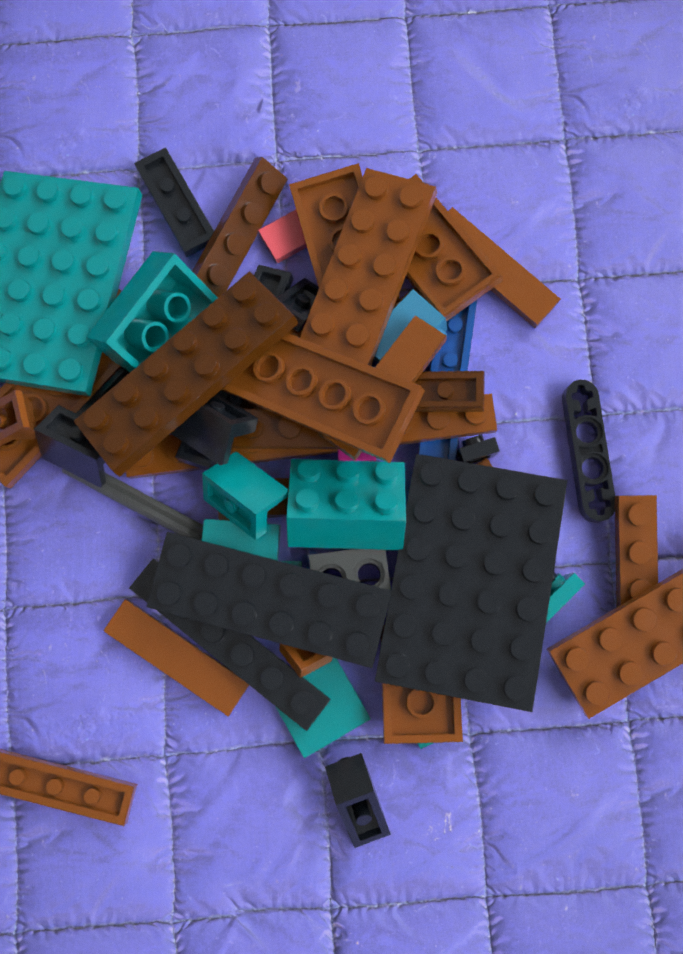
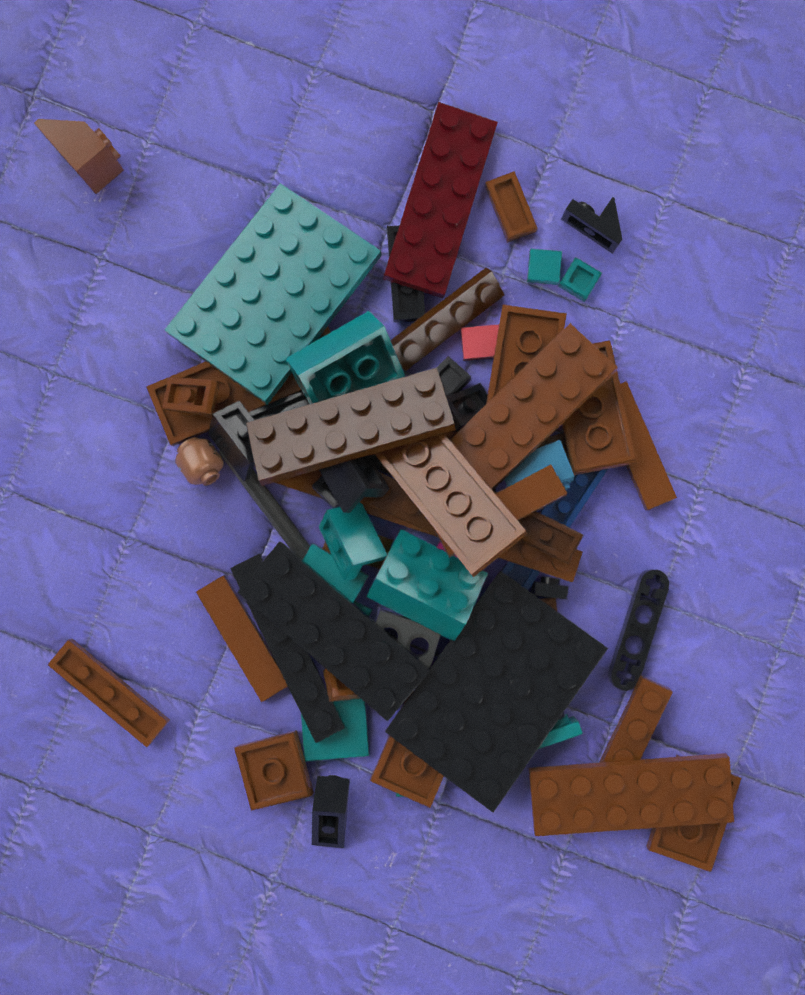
camera: 25 degrees right, 5 degrees up
none -> nougat head [175,437,224,486]
none -> dark orange tile [234,730,314,811]
none -> dark red plate [383,102,498,299]
none -> dark orange tile [485,171,538,243]
none -> teal tile [527,248,562,285]
none -> teal tile [558,257,602,302]
none -> black slope [561,197,622,254]

